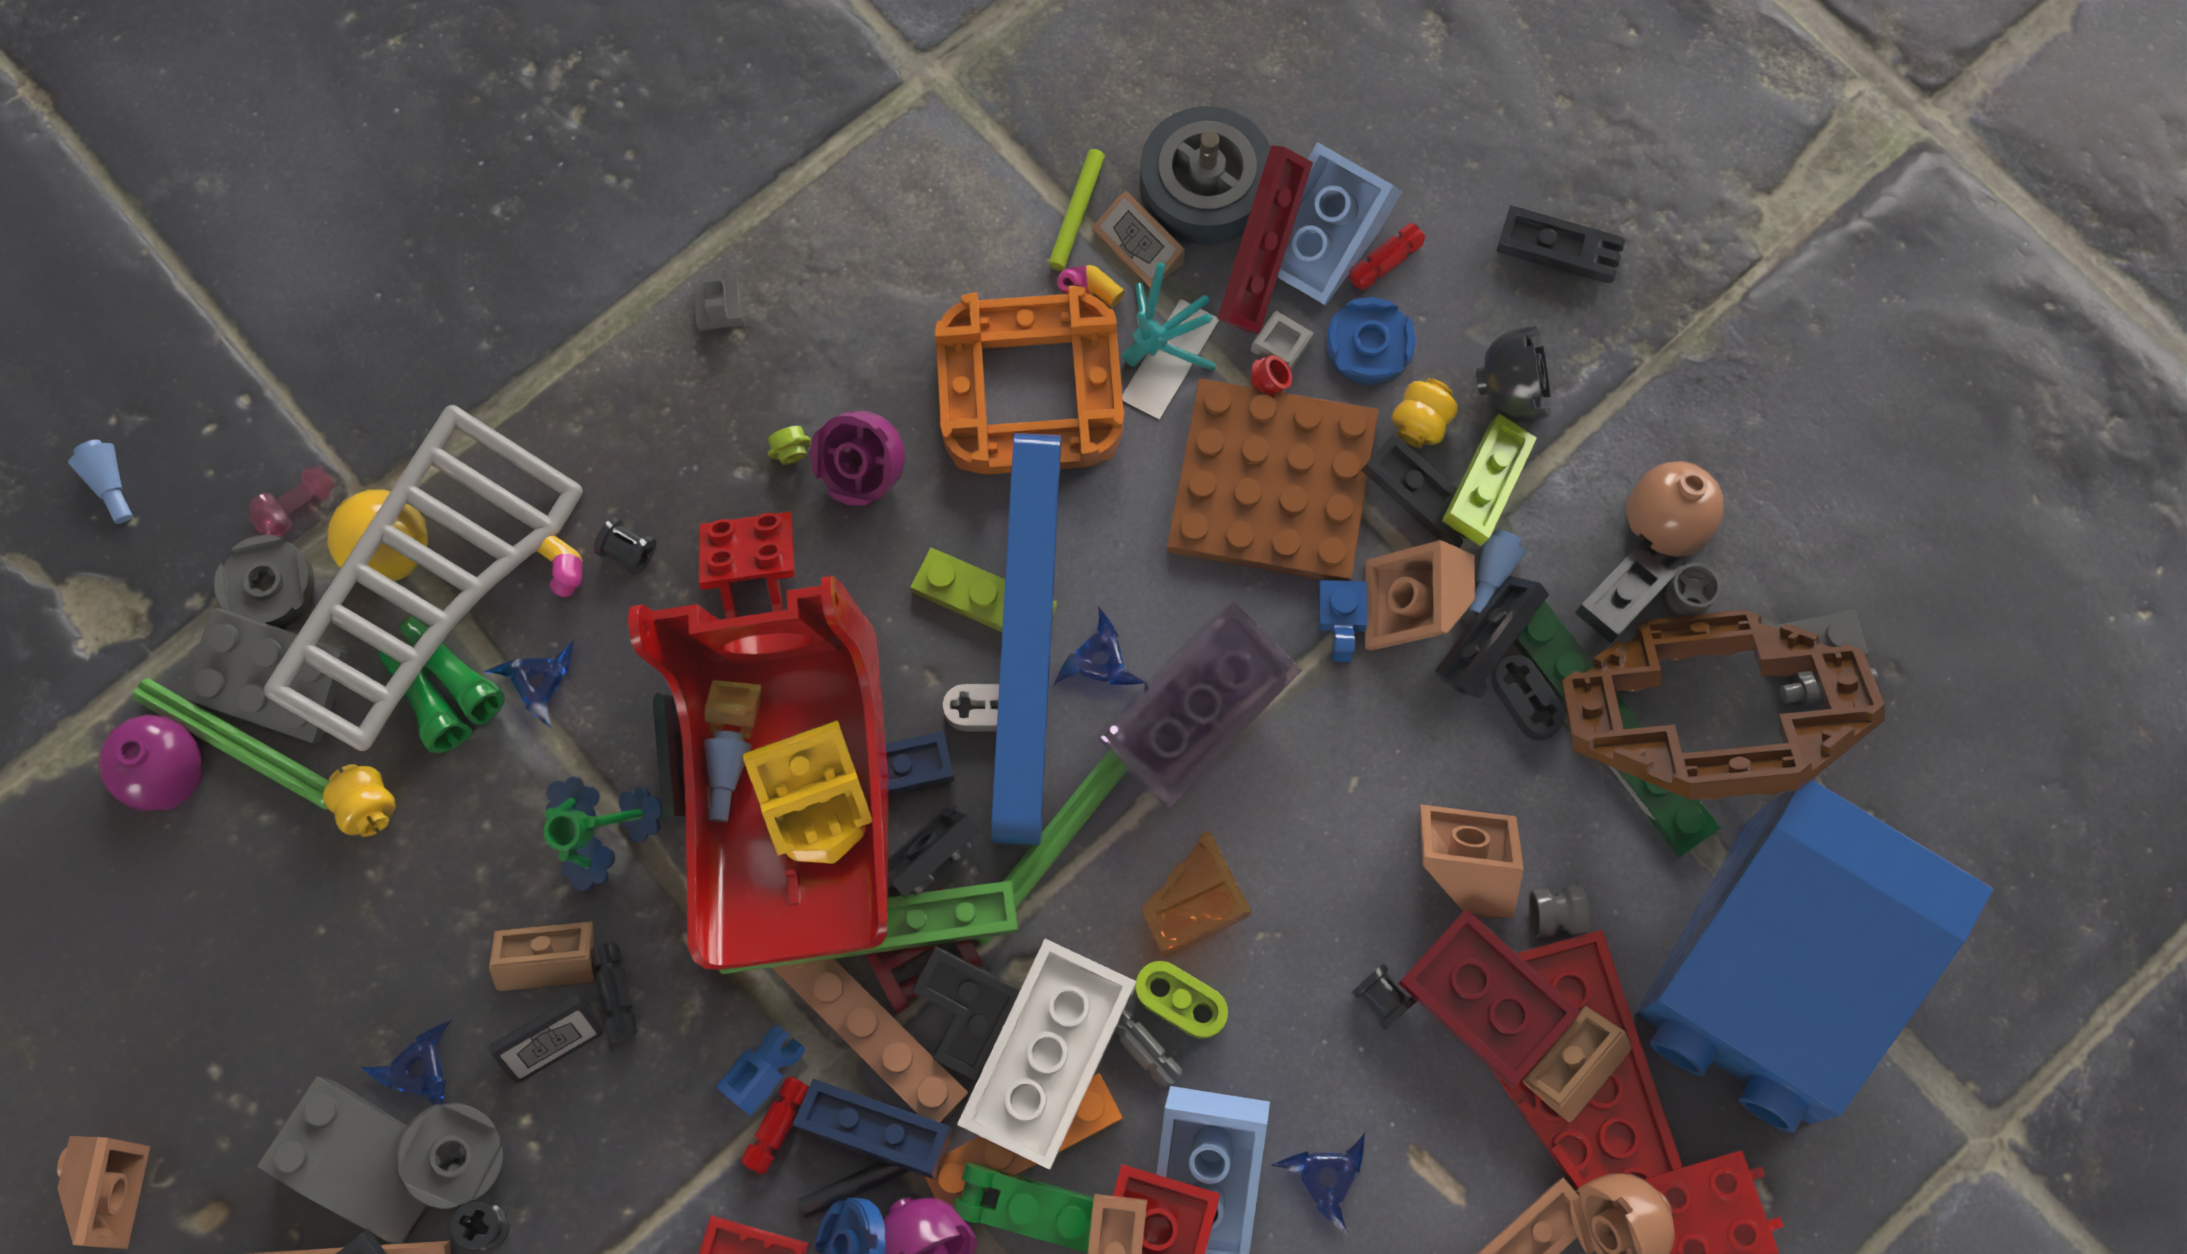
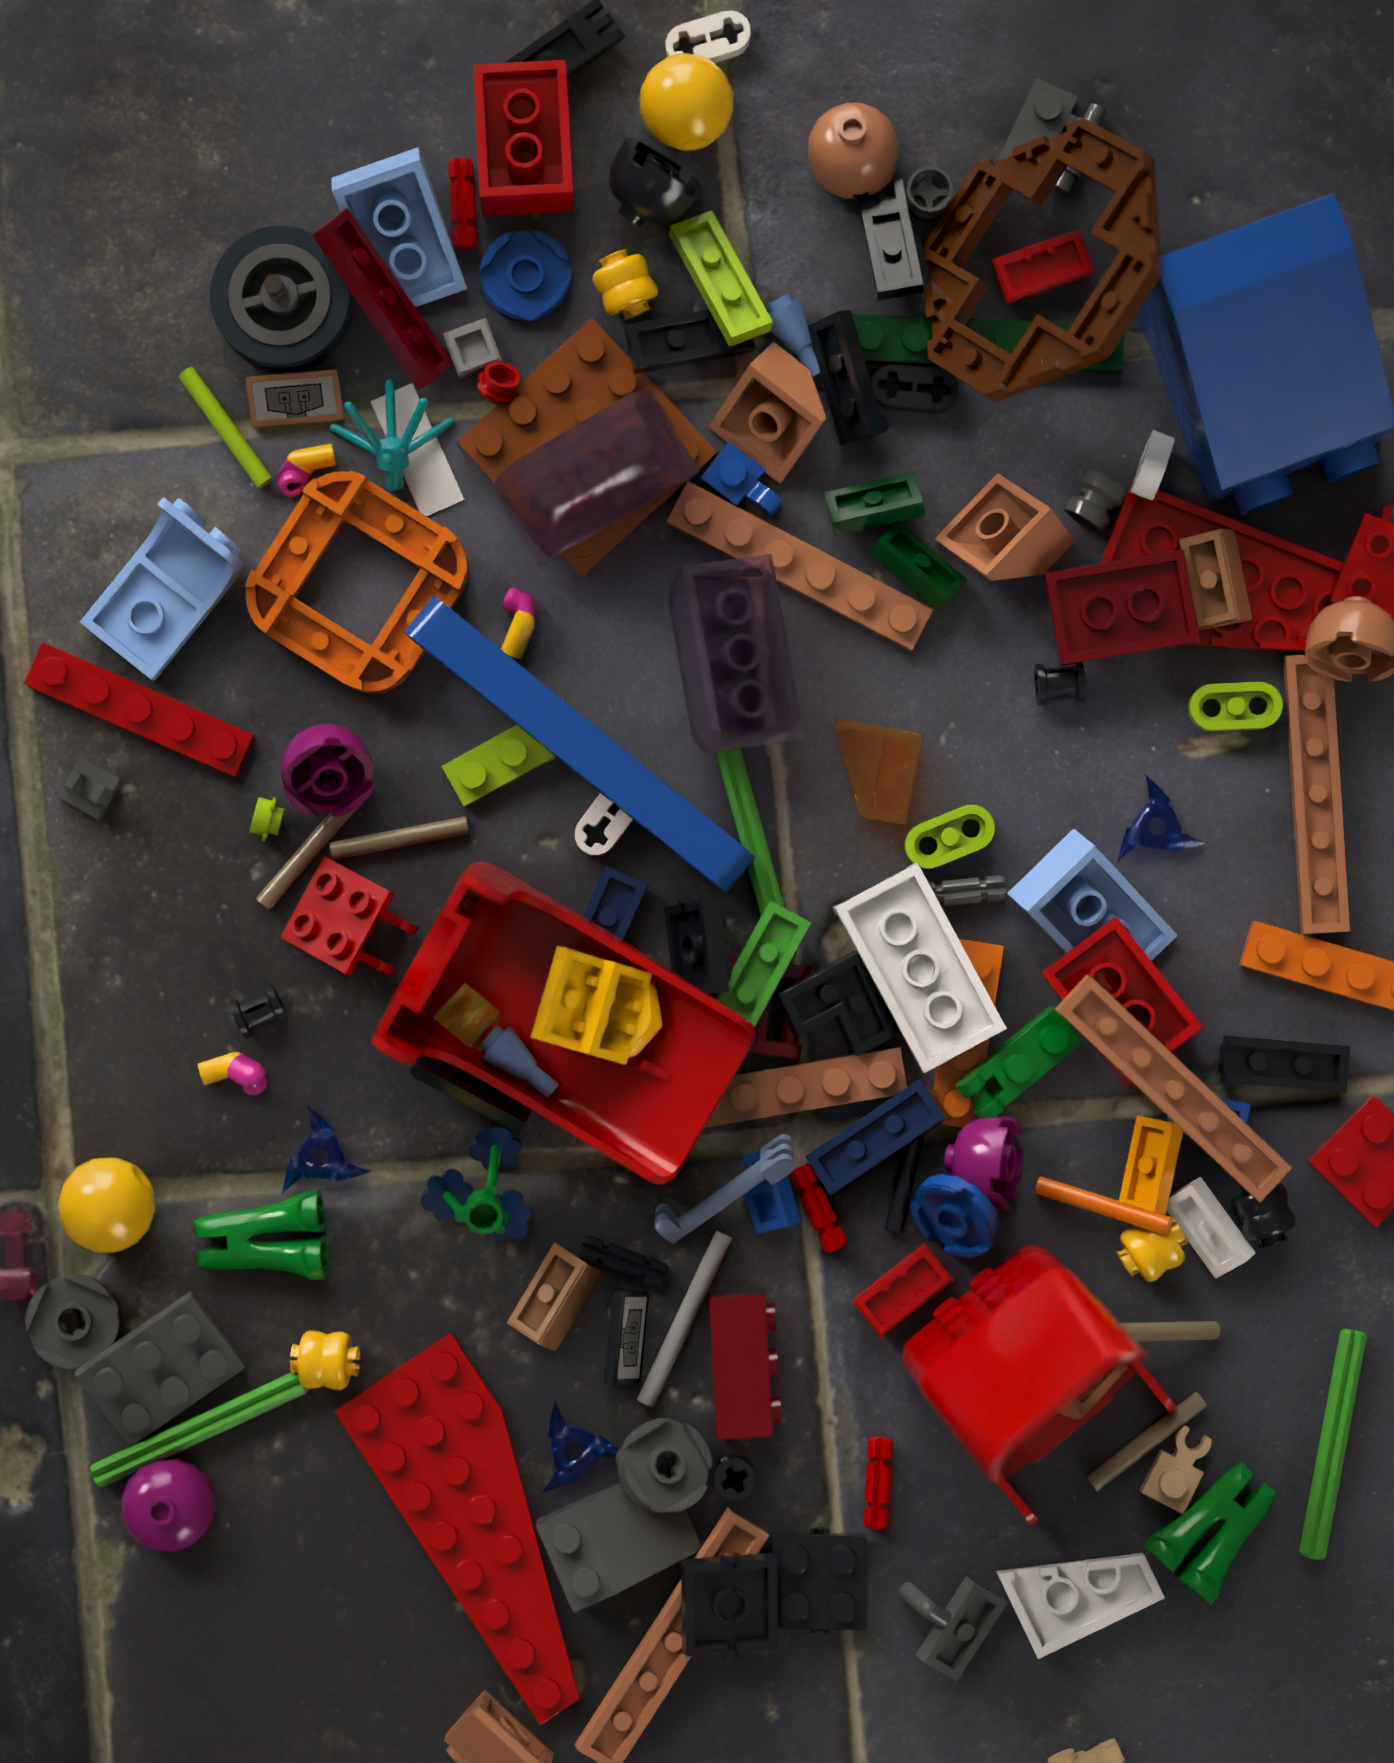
camera: 50 degrees left, 15 degrees up
light grey bar [263,405,583,751] -> none
clear blue piece [1053,606,1148,686] -> none
none -> red plate [23,642,256,778]
none -> light blue bracket [80,497,247,681]
none -> dark tan piece [256,809,357,910]
none -> dark tan bar [329,816,470,860]
none -> red wing [334,1332,580,1725]
none -> red slope [473,60,574,217]
none -> windscreen [492,390,700,567]
none -> yellow arm [501,588,535,659]
none -> light grey bar [637,1230,732,1407]
none -> yellow piece [640,53,734,151]
none -> sand blue hinge [655,1134,794,1244]
none -> white beam [666,10,751,63]
none -> nougat plate [666,481,934,652]
none -> dark red brick [709,1292,782,1440]
none -> dark green plate [824,472,925,536]
none -> dark green plate [869,522,968,612]
none -> red plate [991,229,1094,306]
none -> white beam [1130,430,1175,501]
none -> lime plate [1188,682,1283,732]

